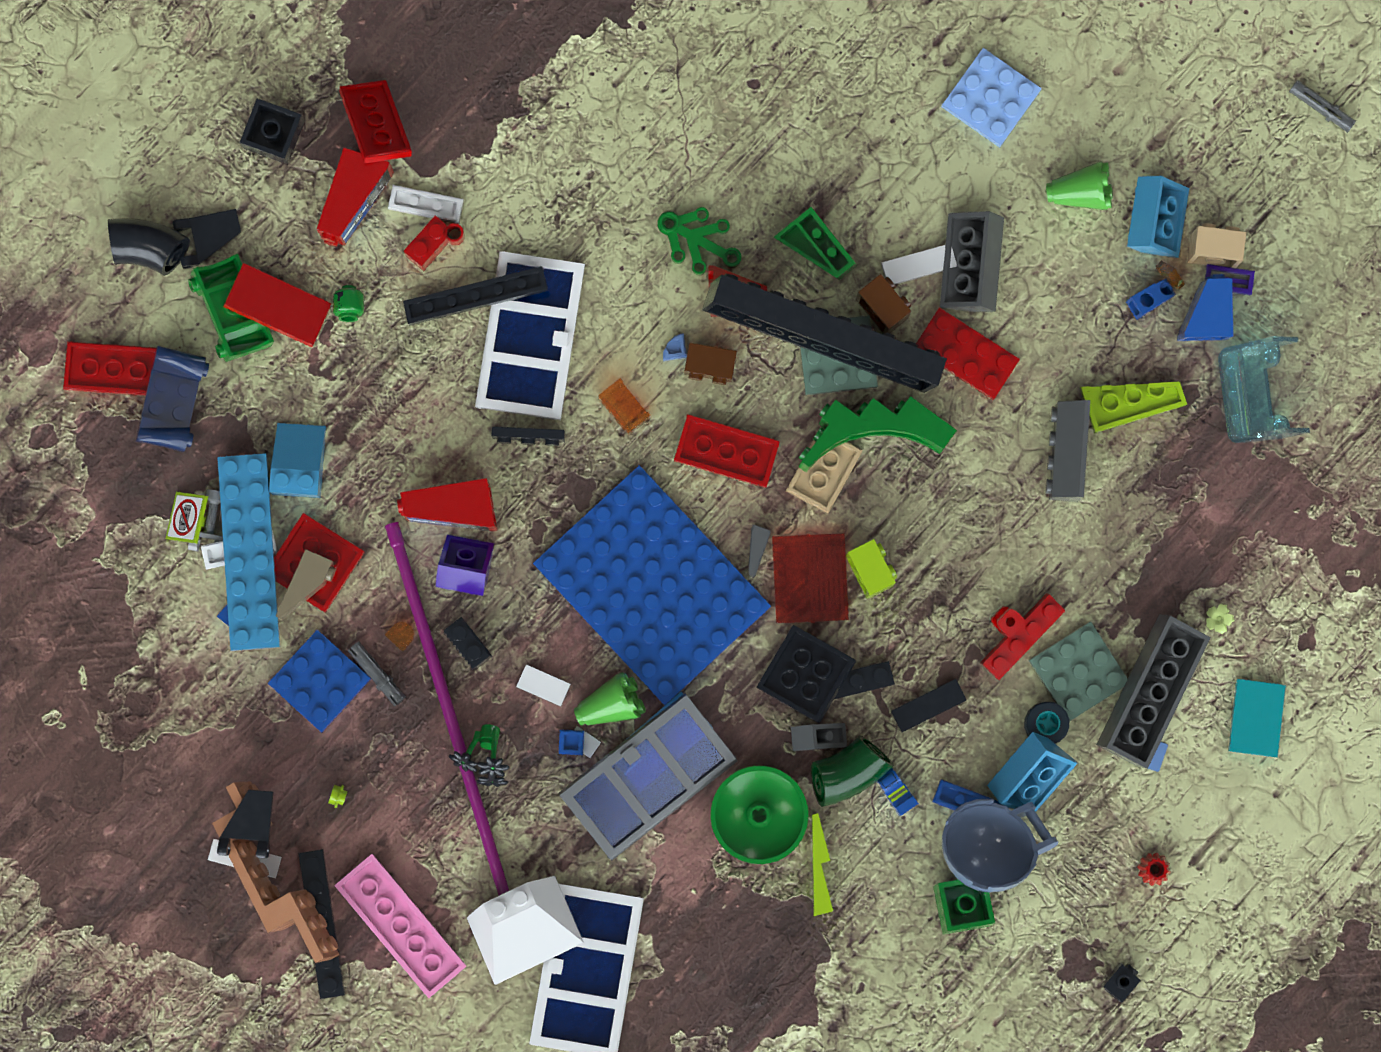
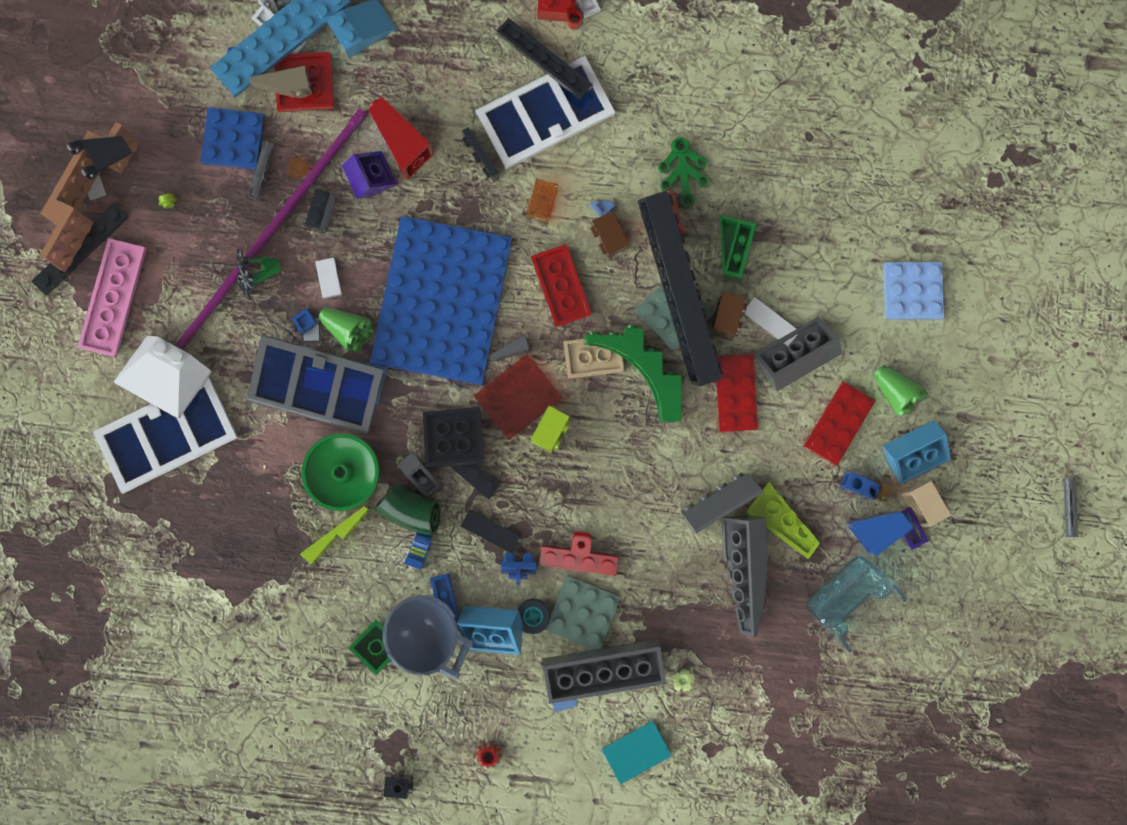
camera: 55 degrees right, 0 degrees up
none -> blue hips [501,553,536,585]
none -> dark grey wedge [722,515,767,637]
none -> red plate [803,381,876,466]

